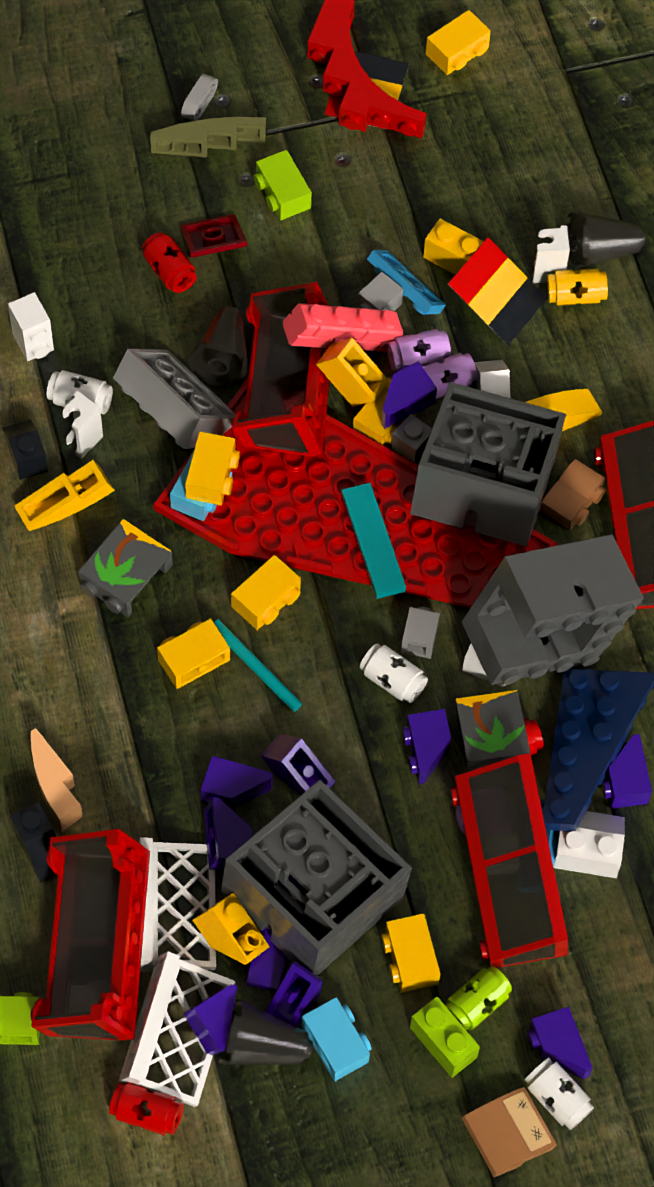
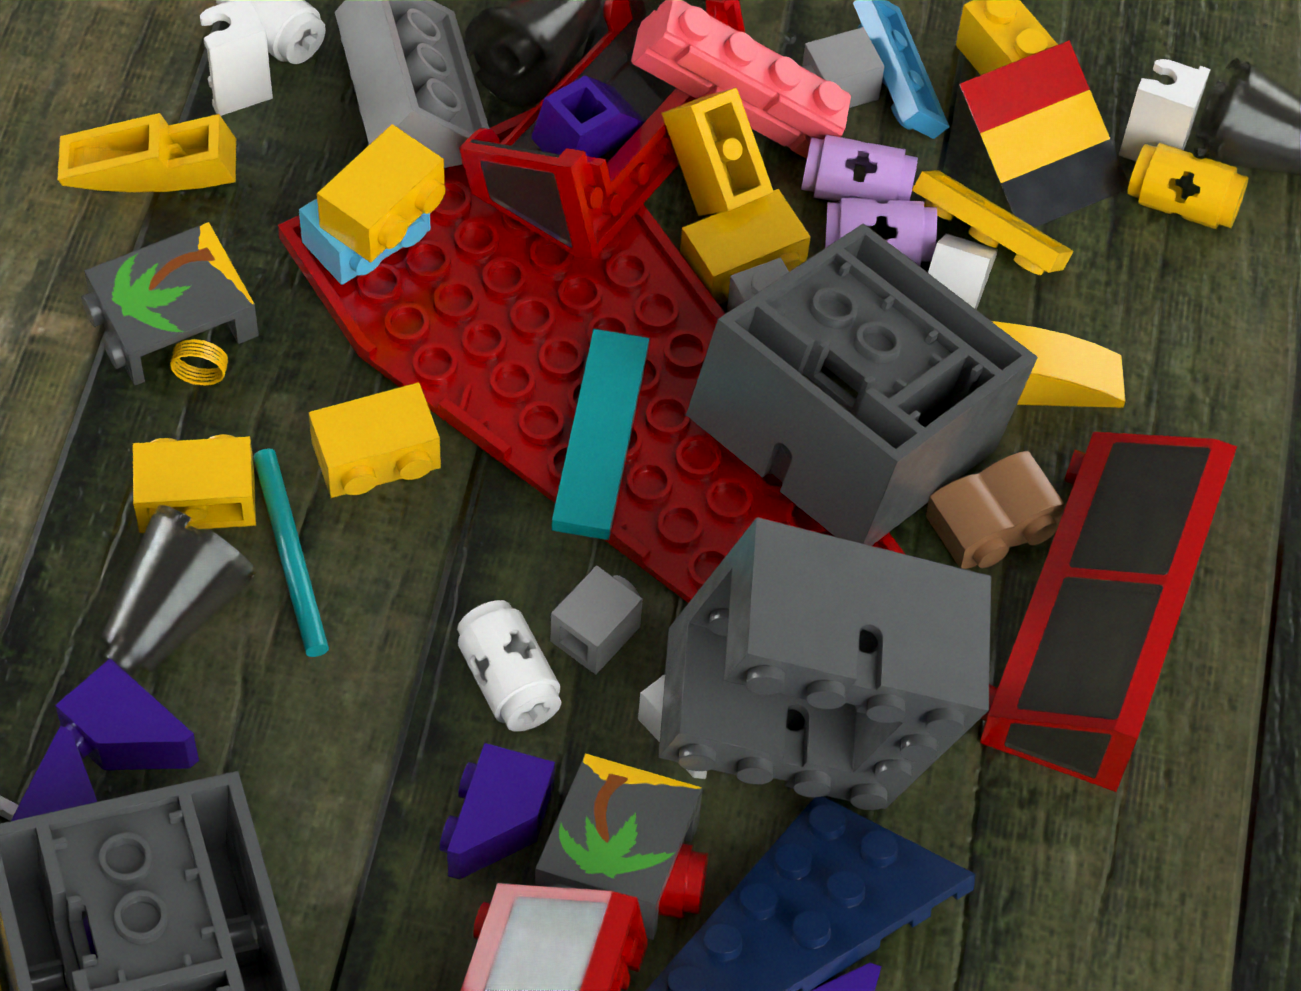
camera: 25 degrees right, 5 degrees down
black slope [2,420,48,480] -> none
slope [261,733,335,795] -> none
dark purple slope [381,361,437,429] -> none
none -> clear smoke cone [100,505,256,676]
none -> yellow axle [170,339,228,386]
none -> dark purple slope [531,75,645,158]
none -> yellow plate [912,170,1074,275]

